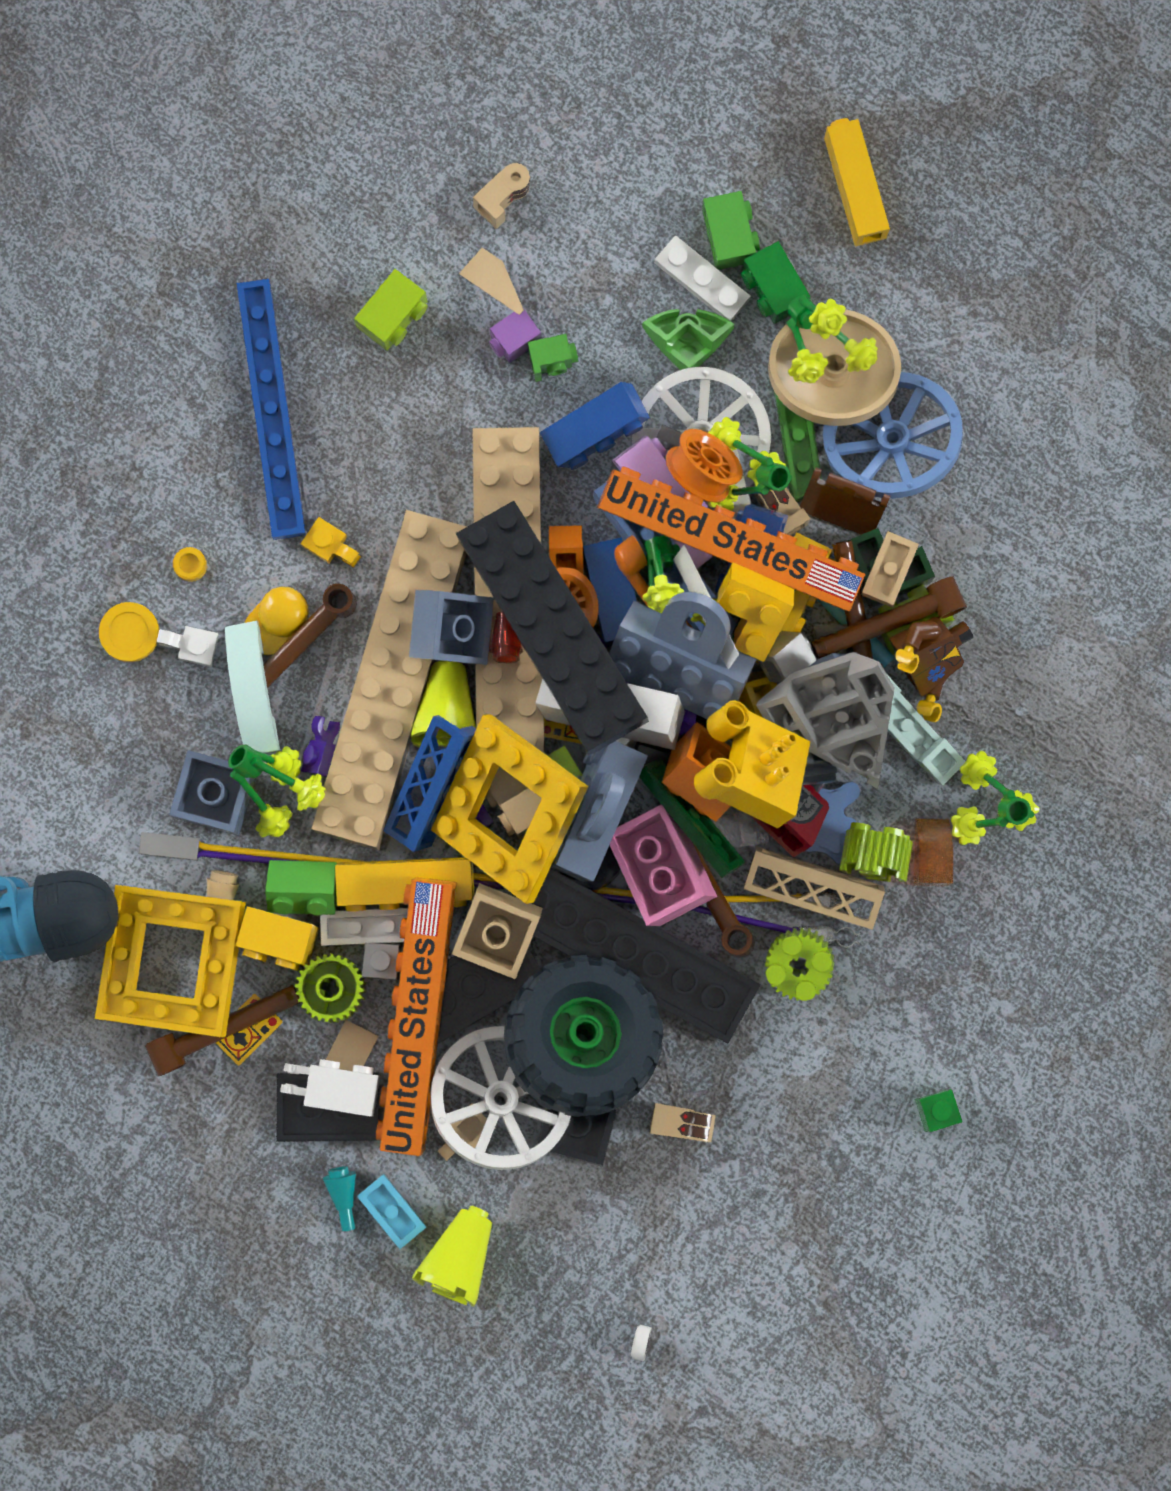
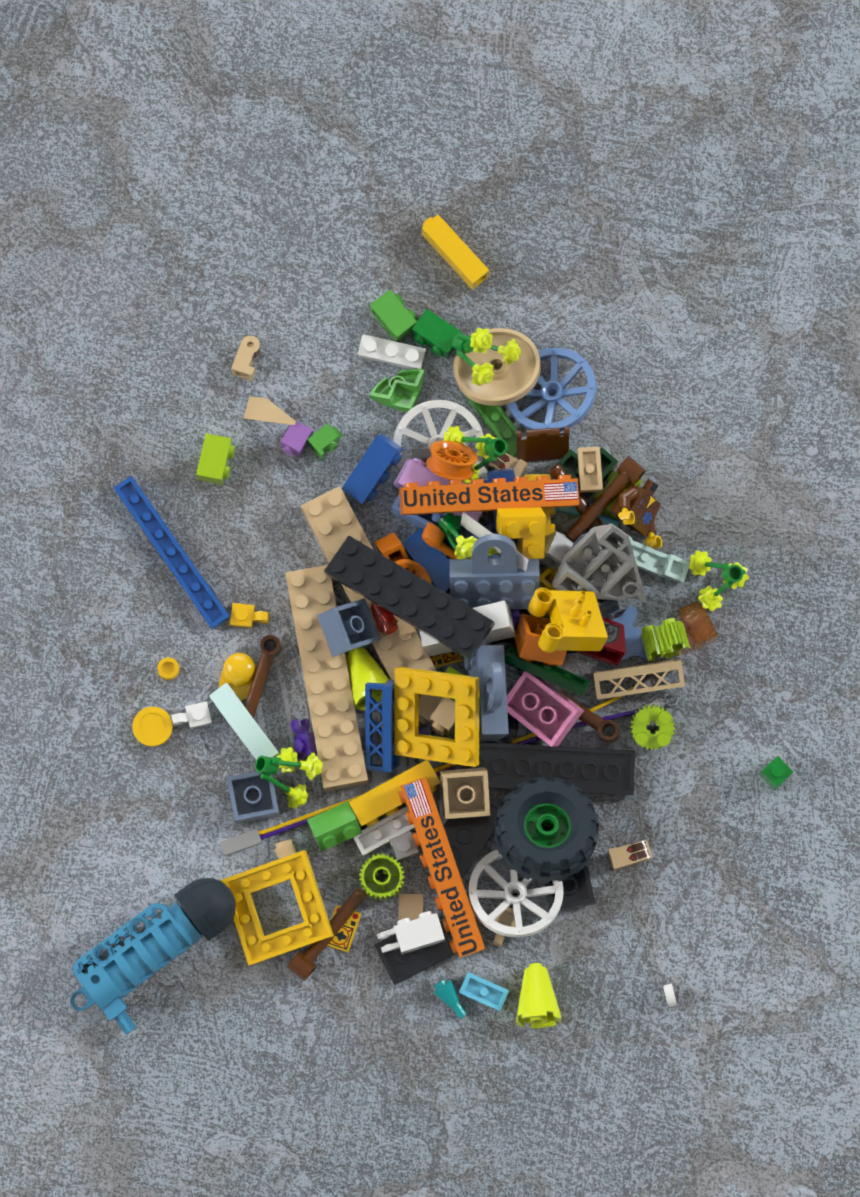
camera: 25 degrees left, 5 degrees down
yellow brick [235,906,320,971] -> none

